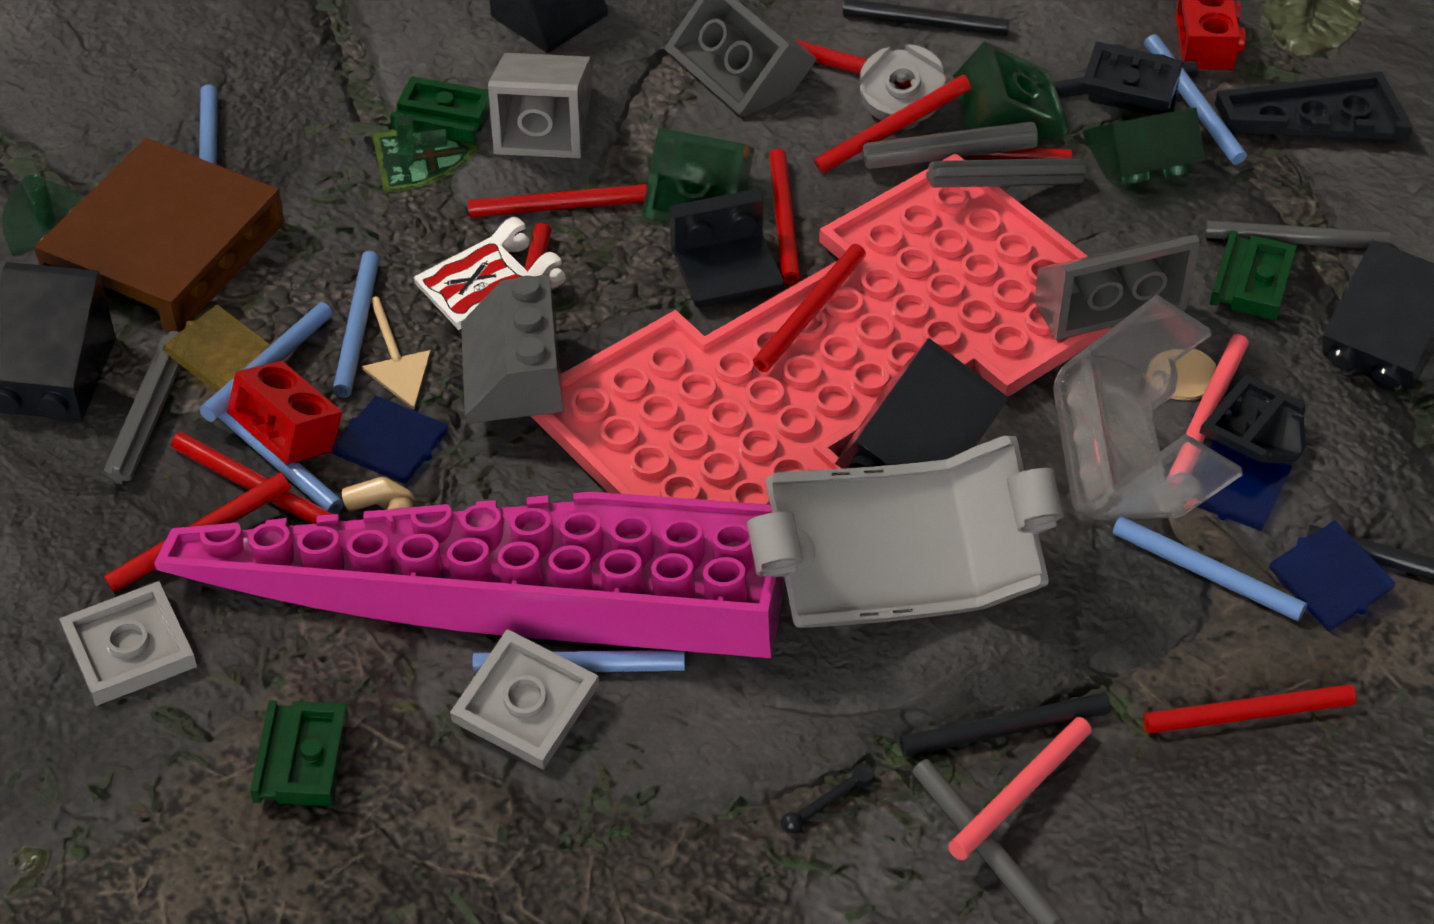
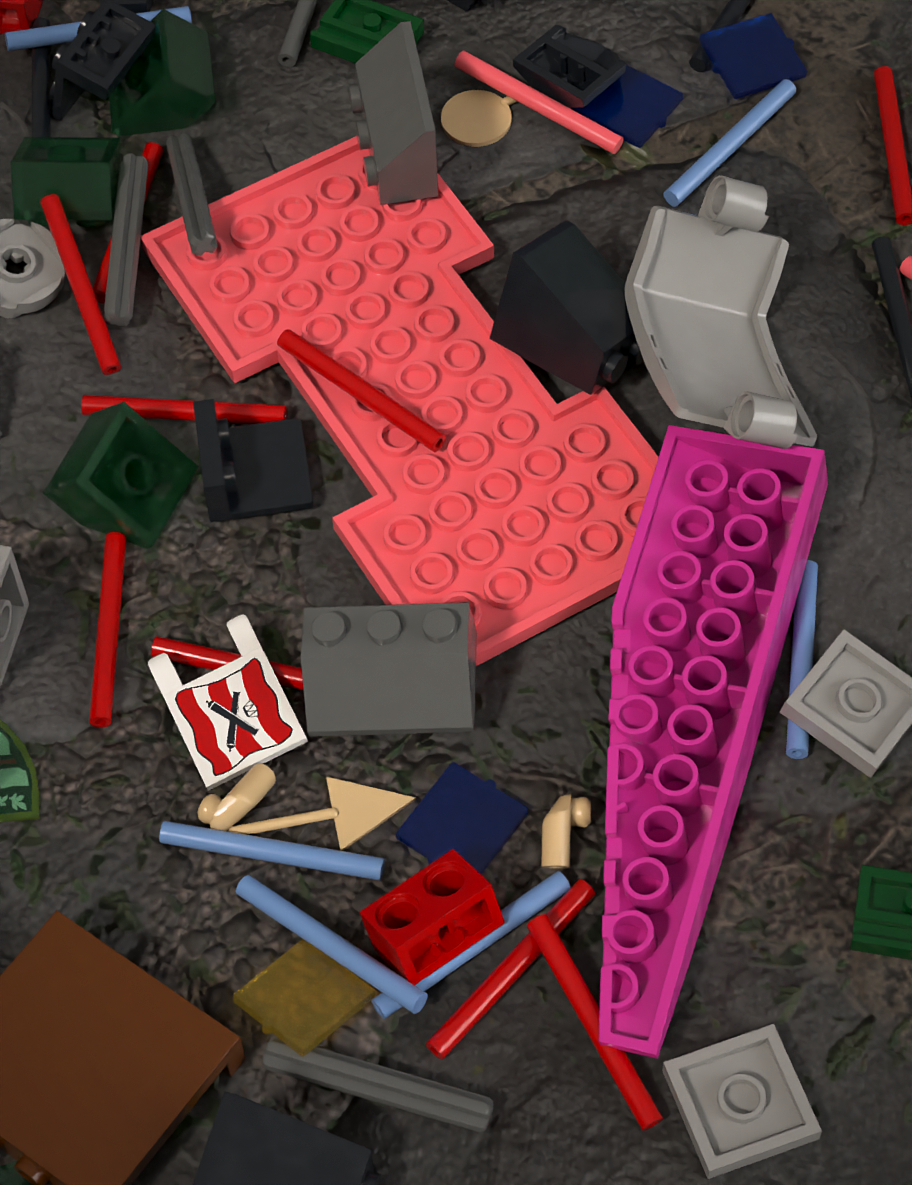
camera: 80 degrees left, 10 degrees up
clear windscreen [1053,295,1243,520] -> none
none -> tan arm [197,763,276,831]

